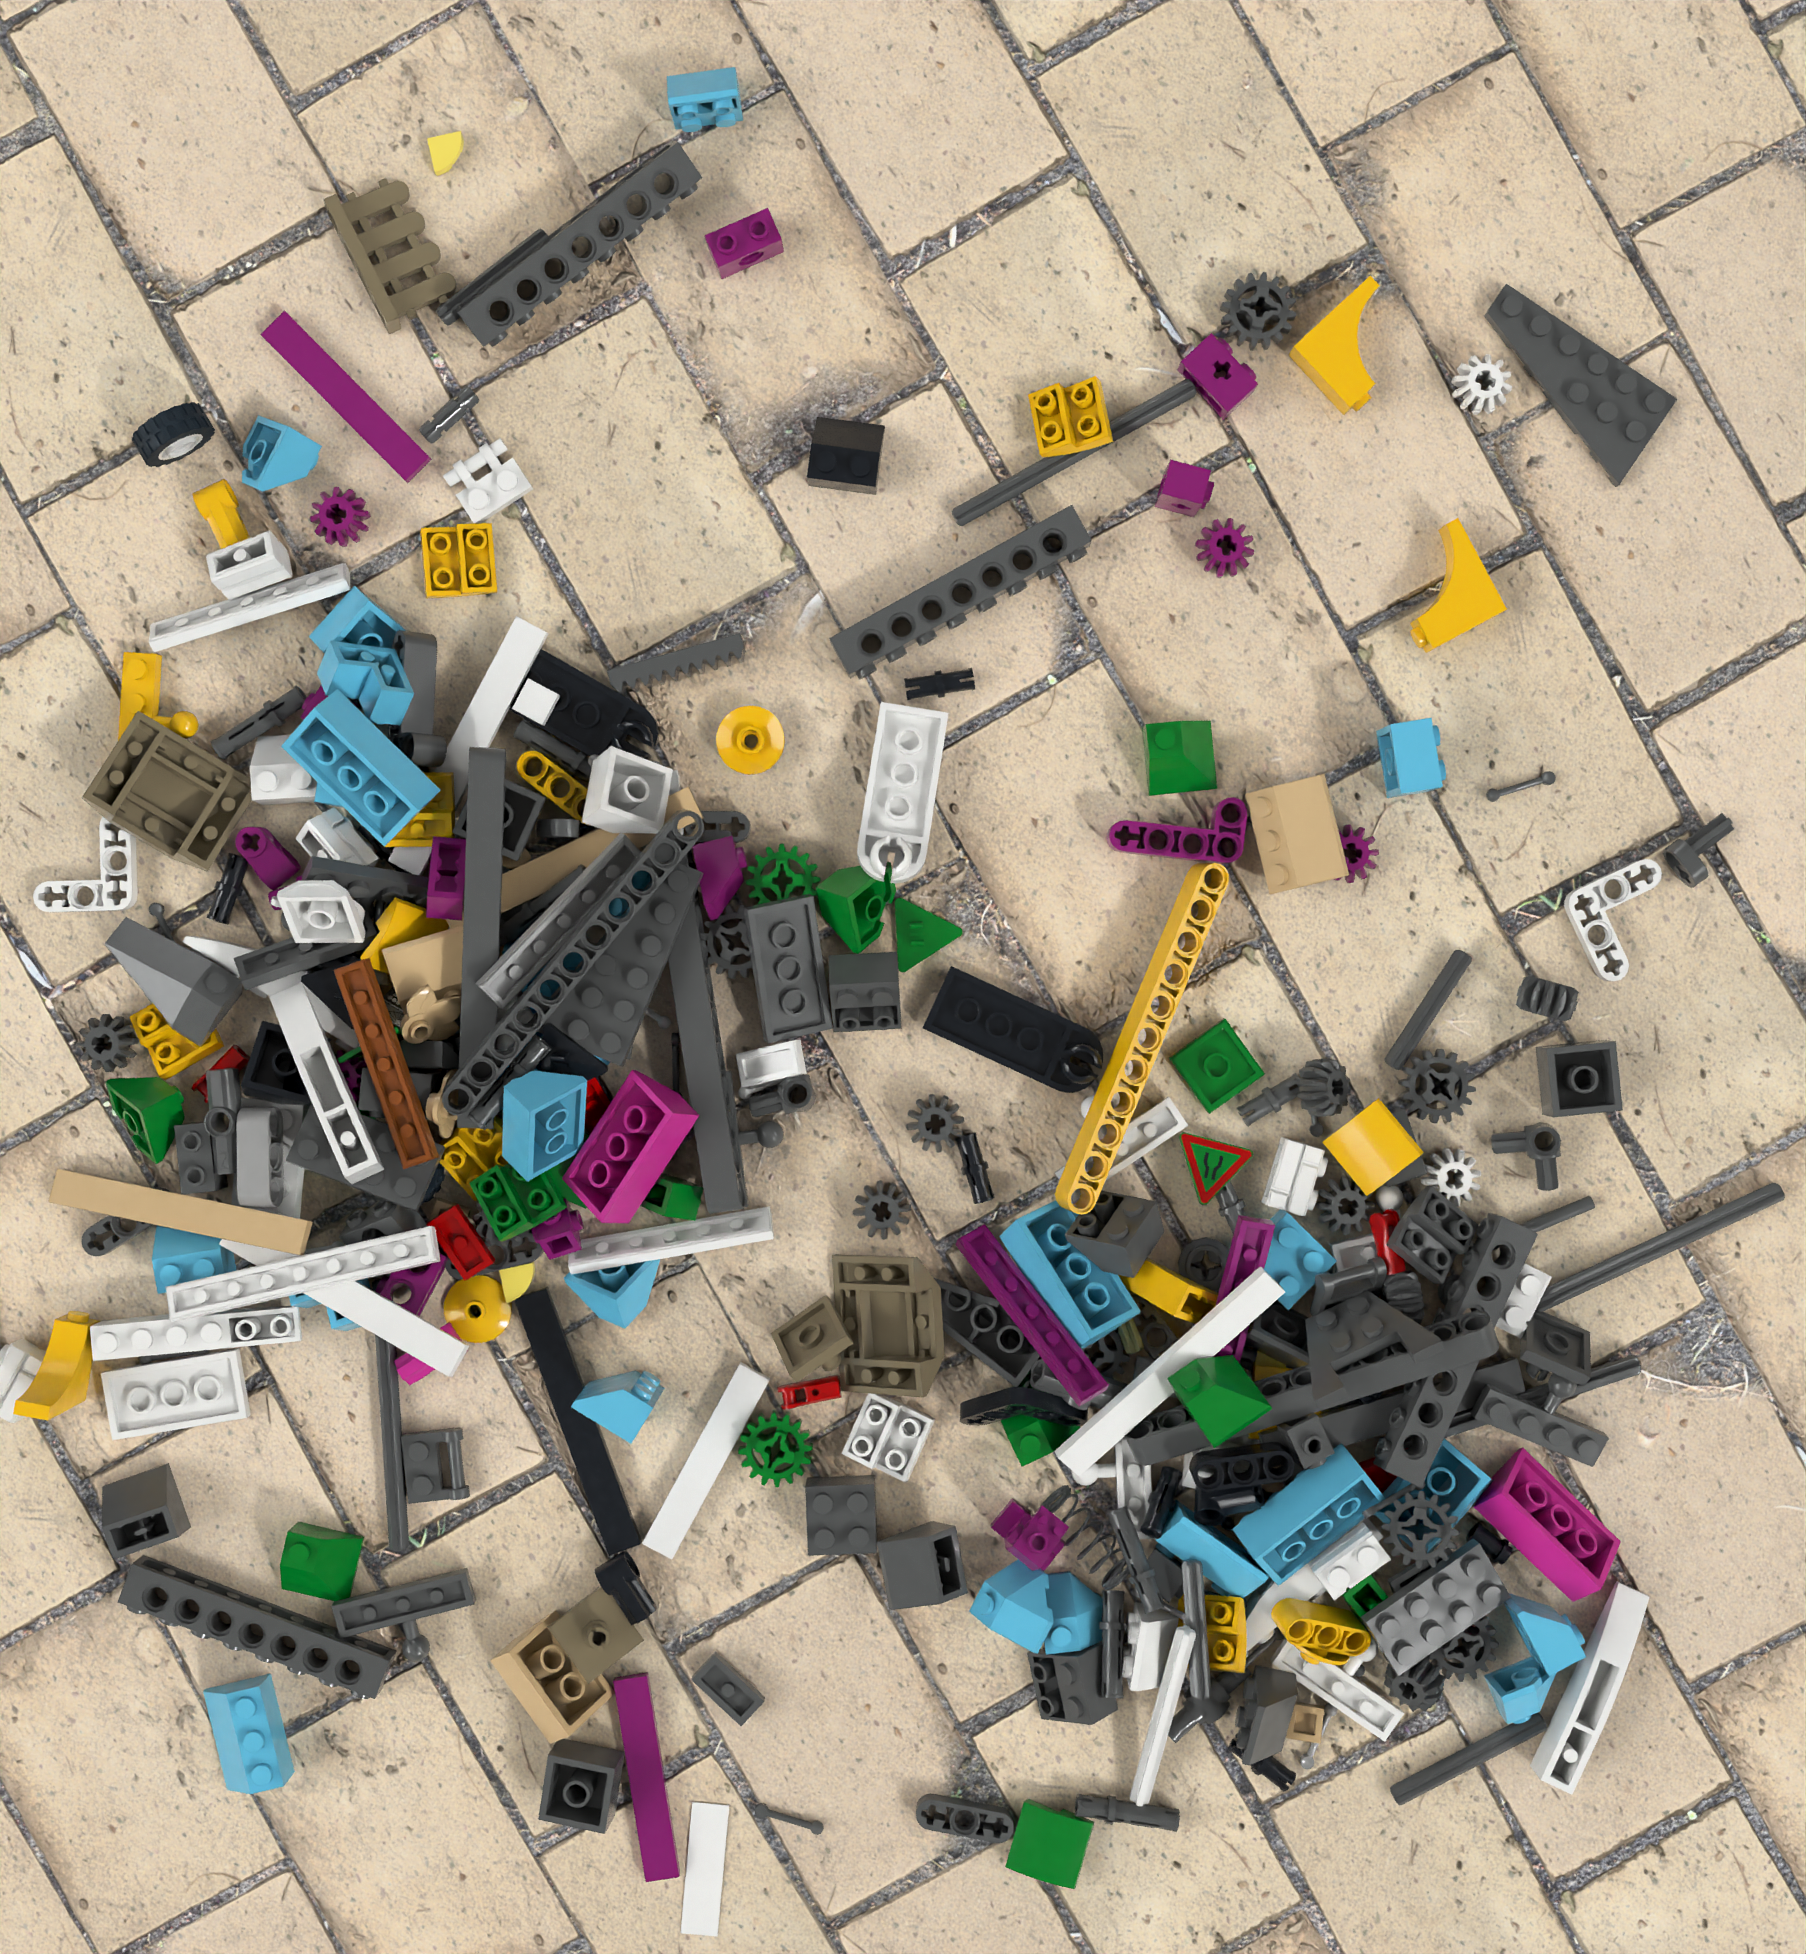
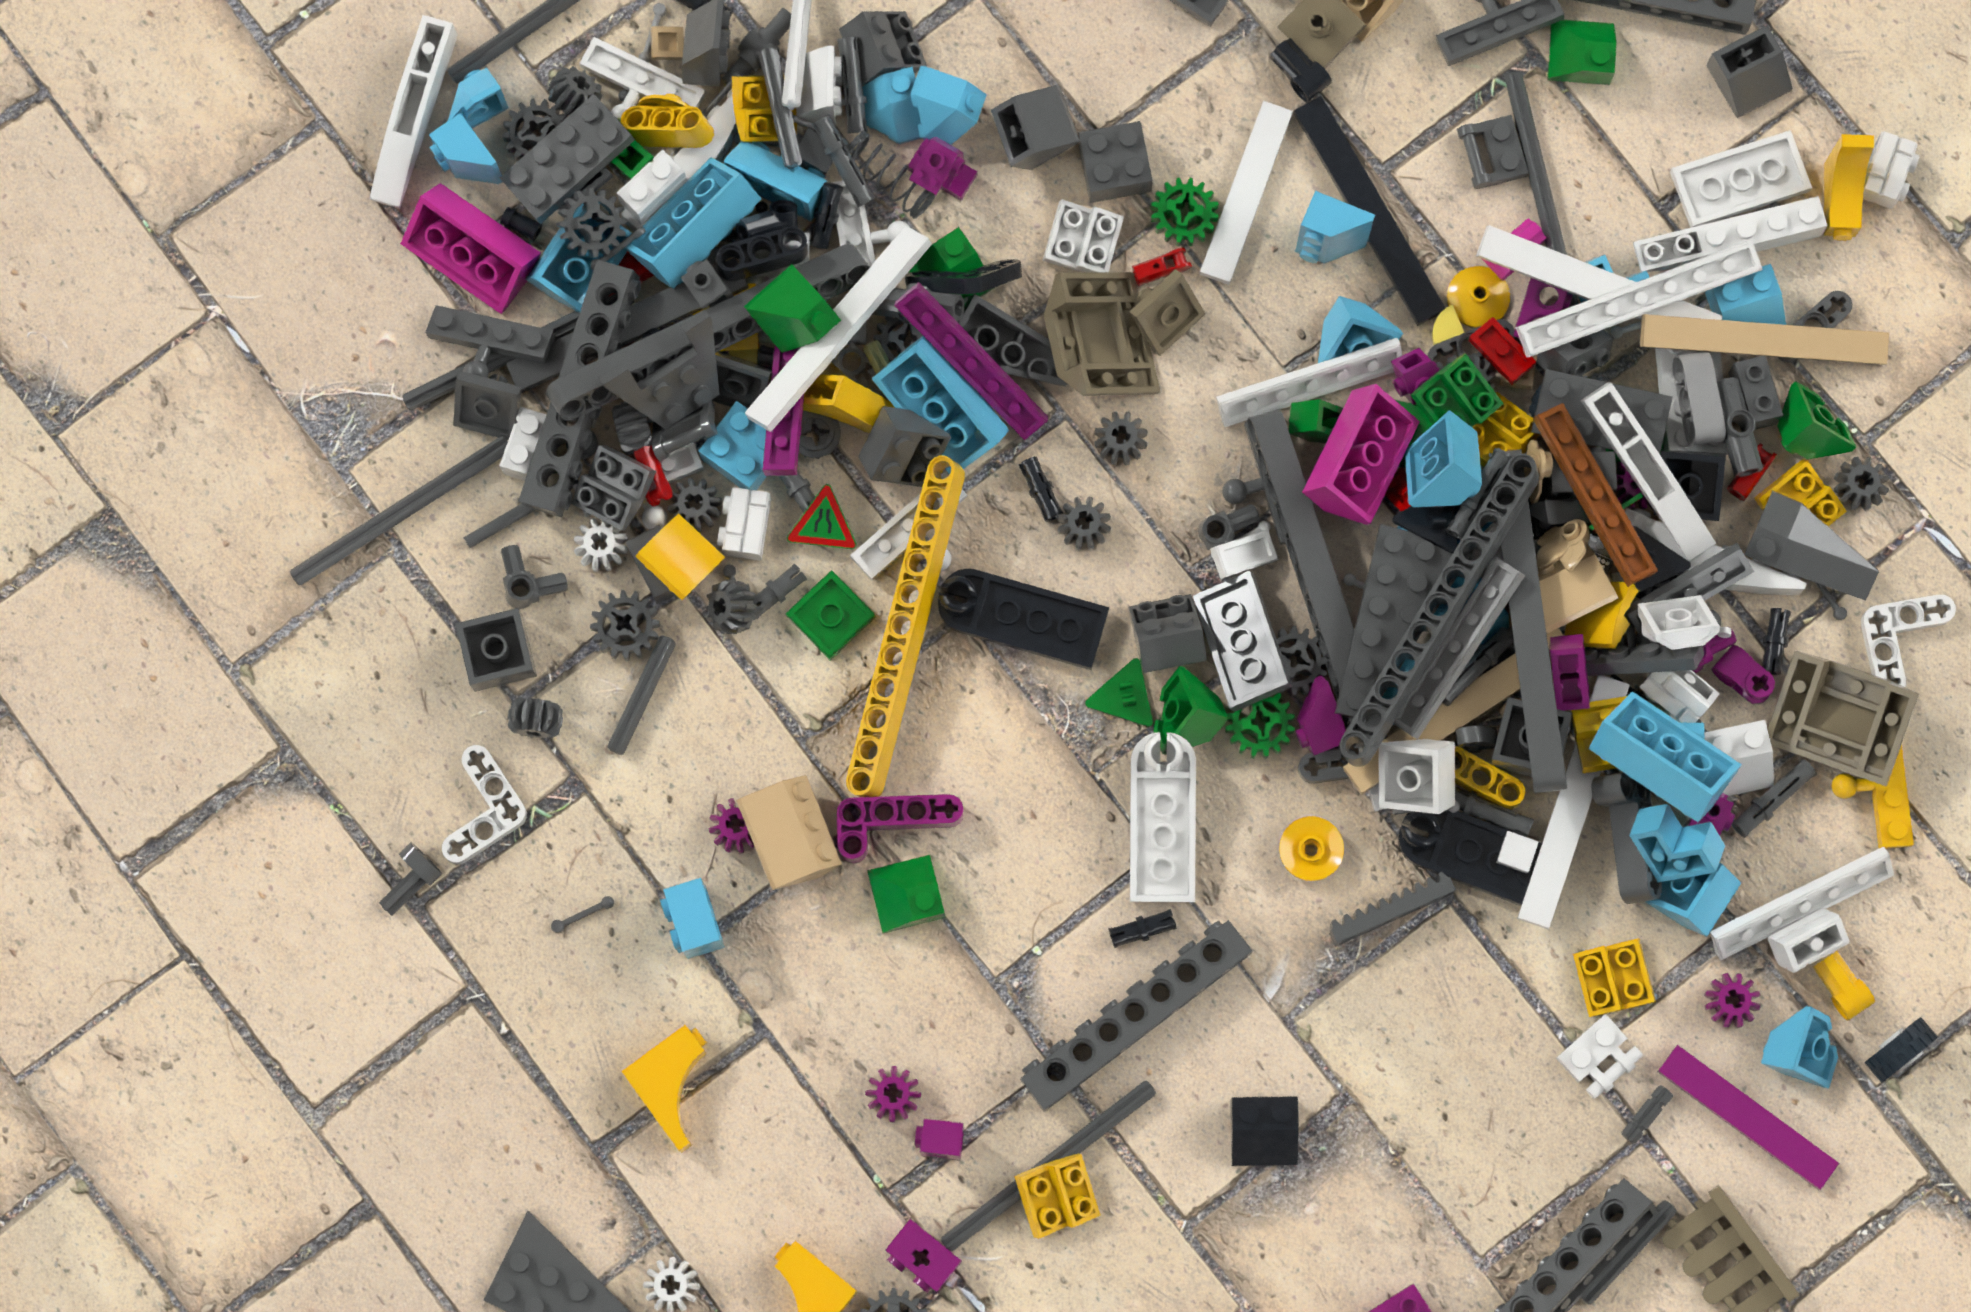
camera: 175 degrees right, 10 degrees down
dark grey hinge [671,1033,683,1097] -> none

